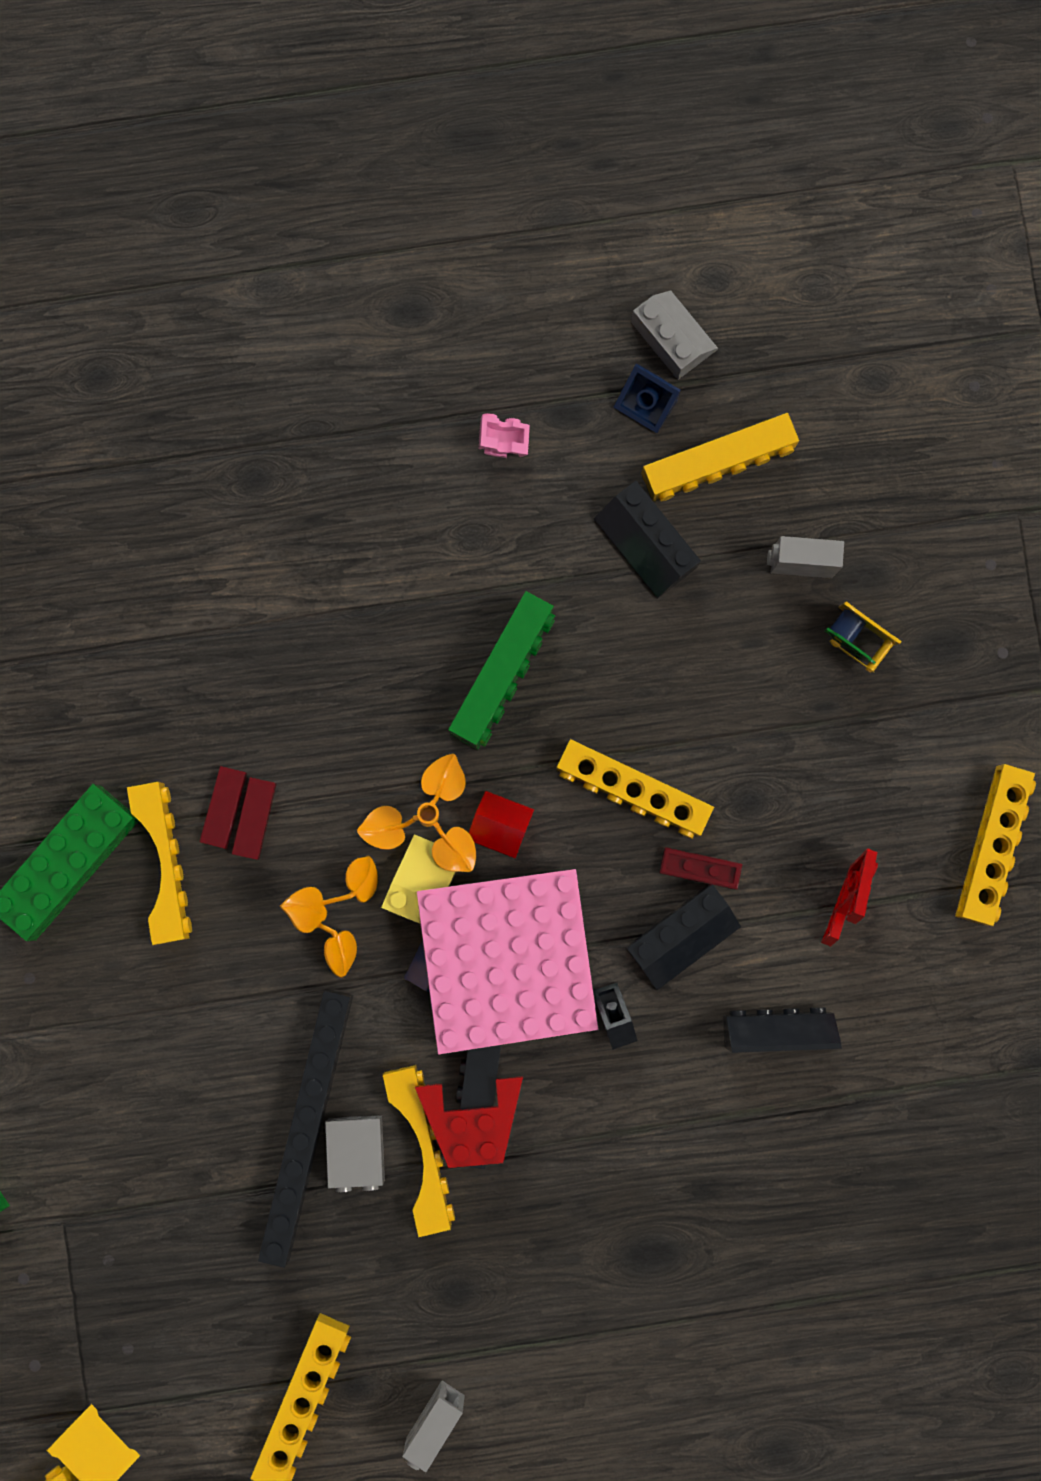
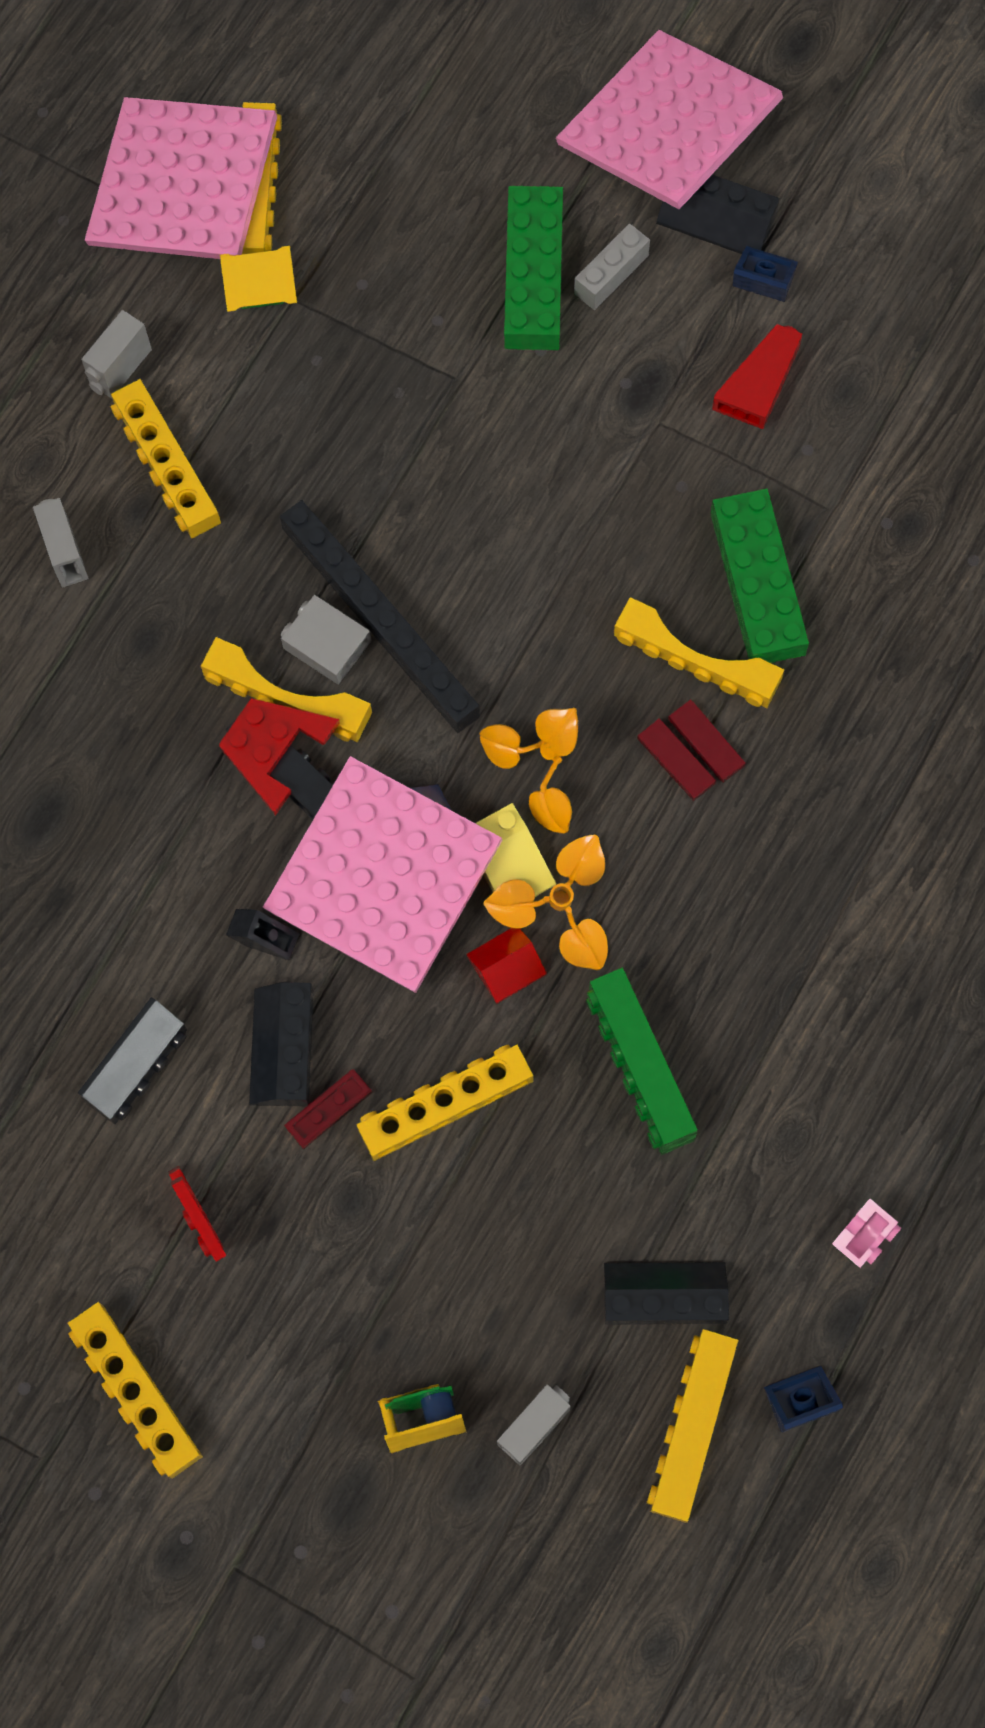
camera: 130 degrees right, 10 degrees down
light grey slope [631,290,718,380] -> none

